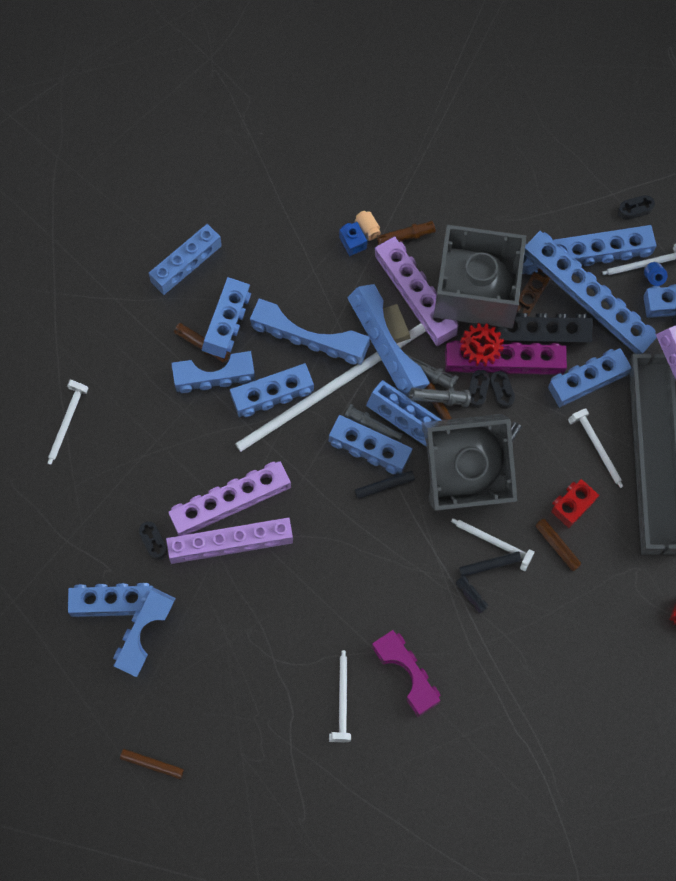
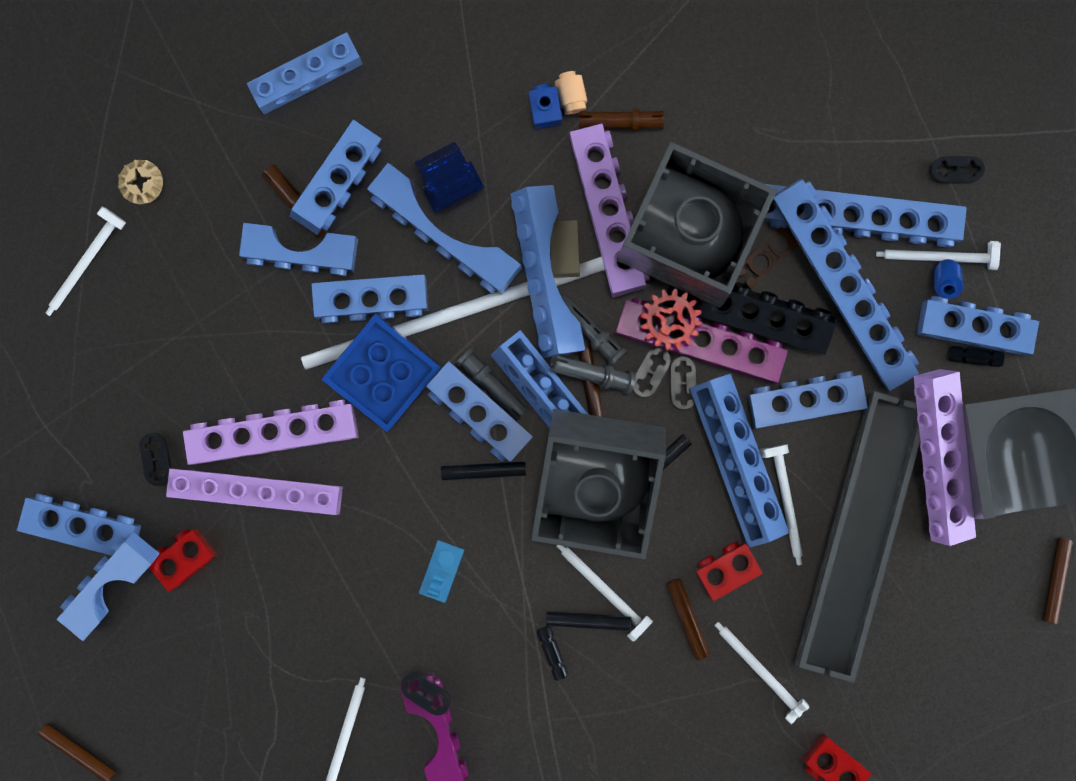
camera: 20 degrees right, 15 degrees up
none -> tan gear [118,160,163,204]
none -> red brick [149,529,218,592]
none -> blue plate [321,313,441,432]
none -> black beam [401,672,451,715]
none -> clear blue plate [415,142,484,213]
none -> dark azure plate [419,540,465,603]
none -> medium blue brick [690,373,789,548]
none -> white piece [714,622,810,724]

